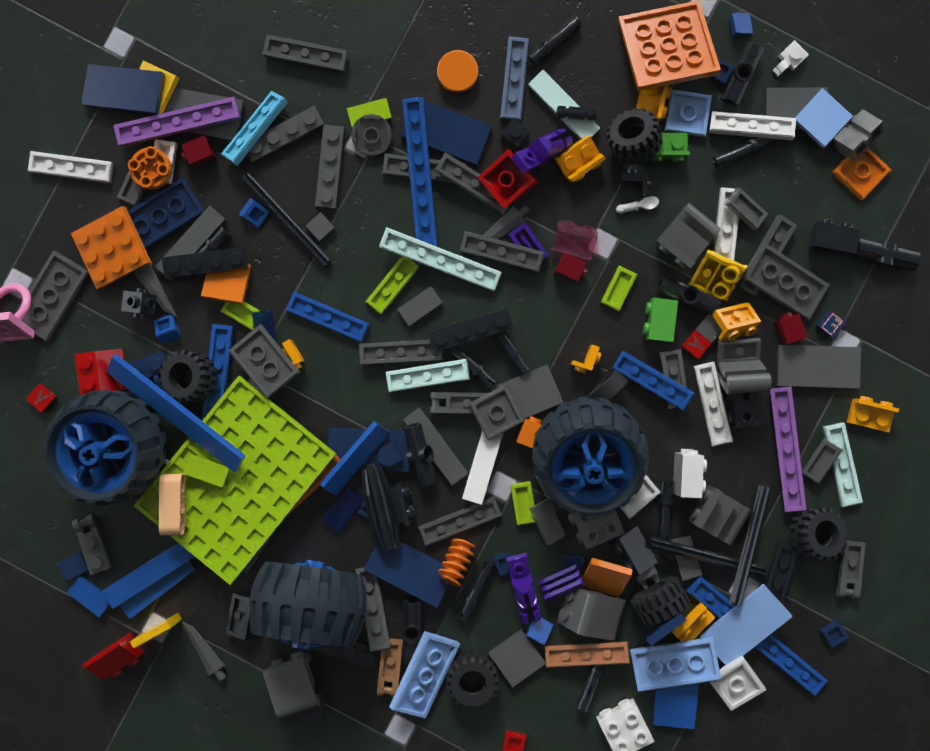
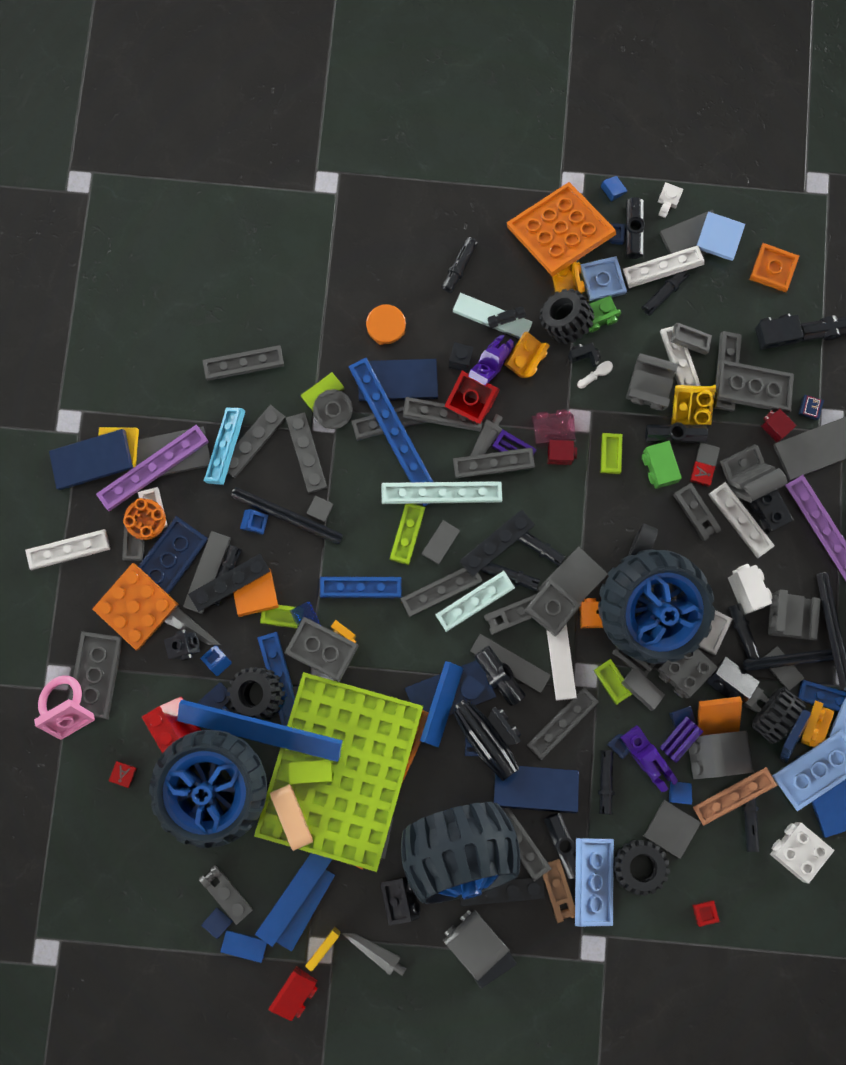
camera: 30 degrees left, 10 degrees down
dark red brick [182,136,217,168] -> none
clear blue tile [322,487,364,532] -> none
orange piece [438,539,477,587] -> none
sand blue tile [500,36,529,121] -> none
light orange bracket [570,345,601,374] -> none
blue tile [612,351,695,411] -> none
light orange bracket [713,302,761,341] -> none
dark grey brick [833,109,884,162] -> none

